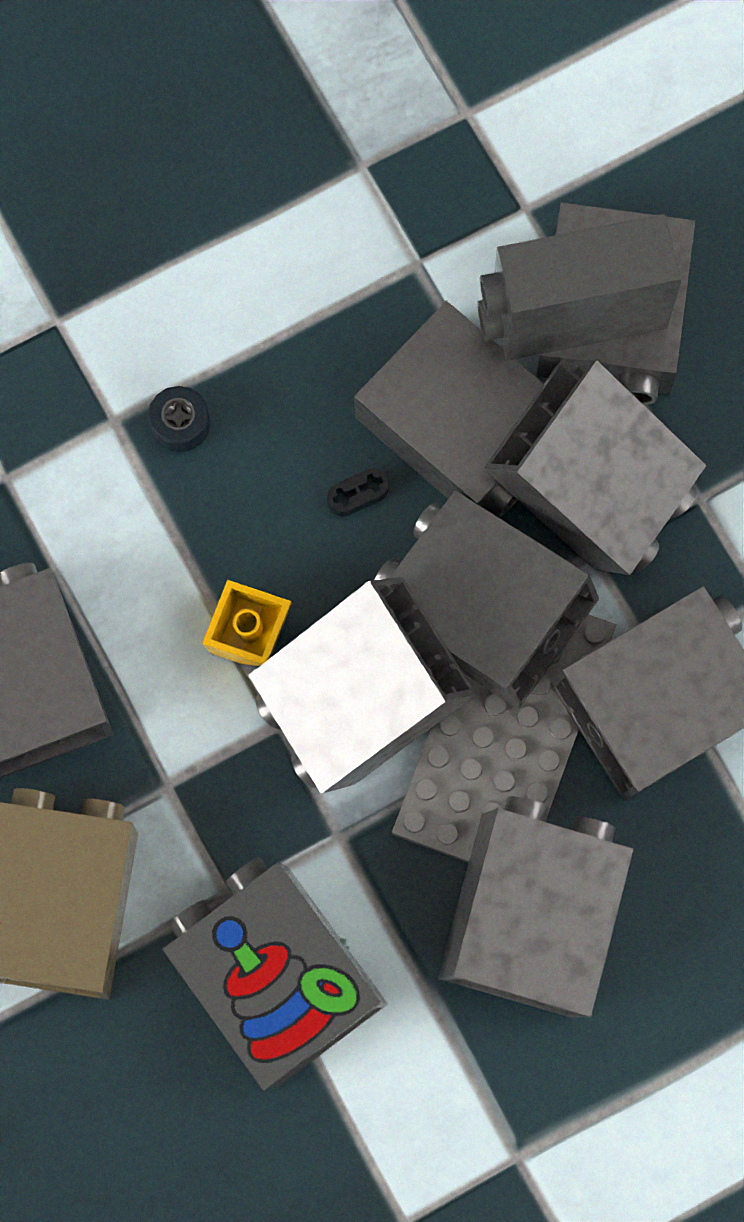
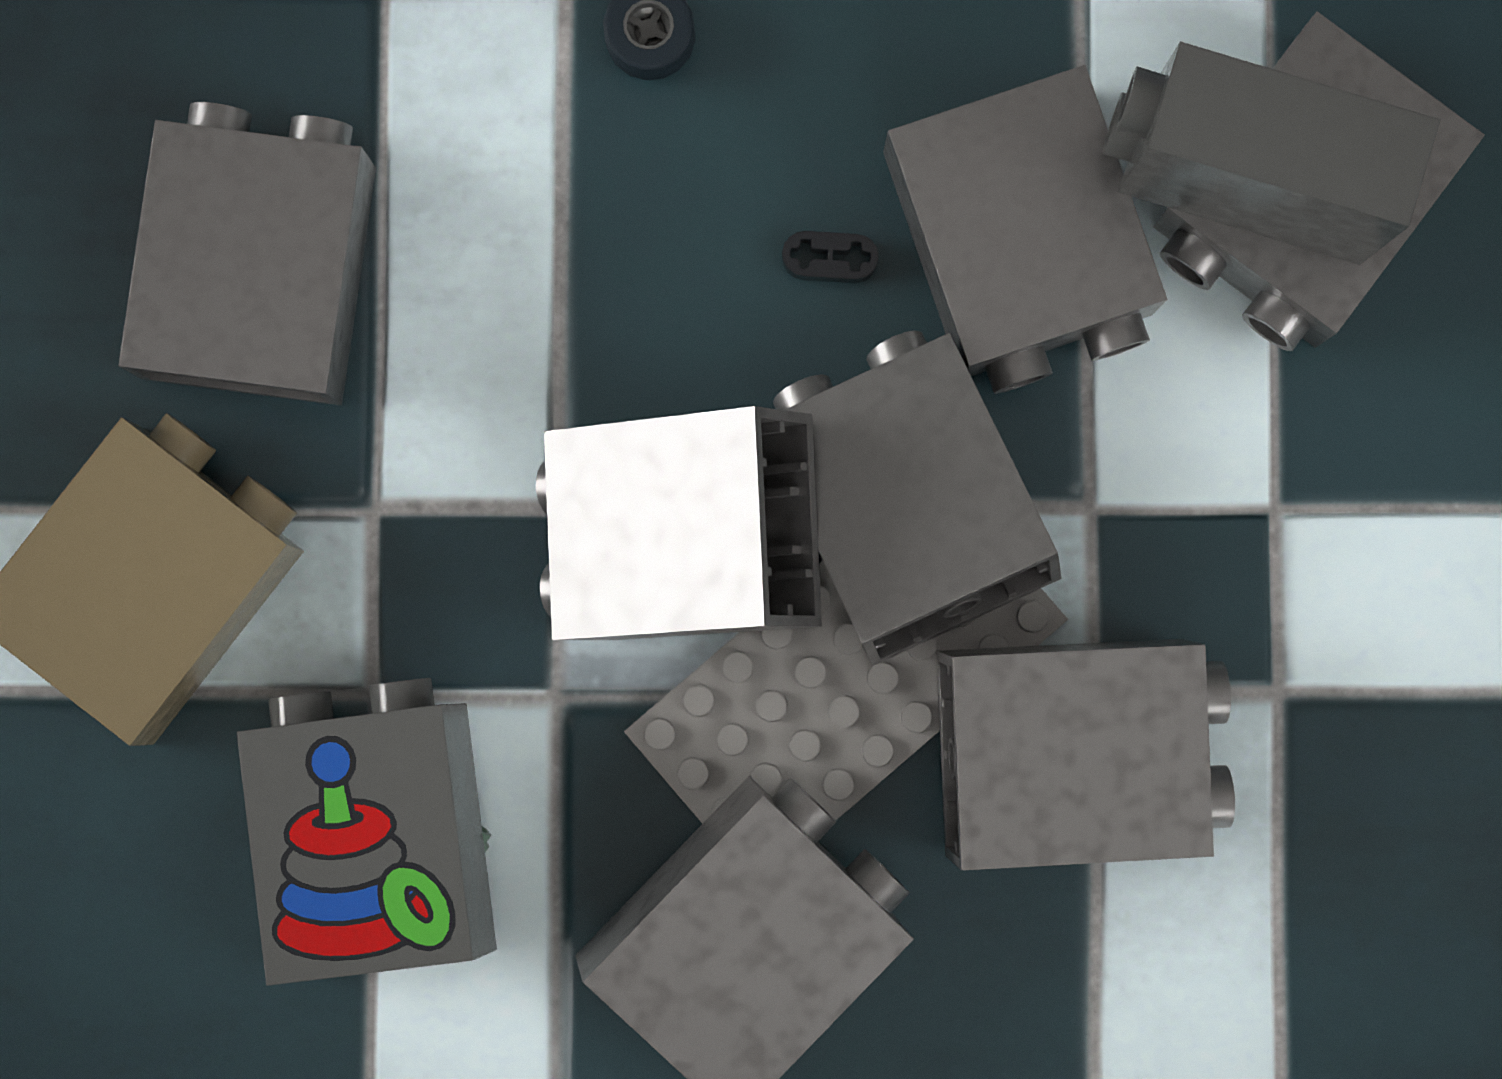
camera: 30 degrees right, 10 degrees up
yellow slope [202,580,292,666] -> none
flat silver brick [483,360,706,575] -> none

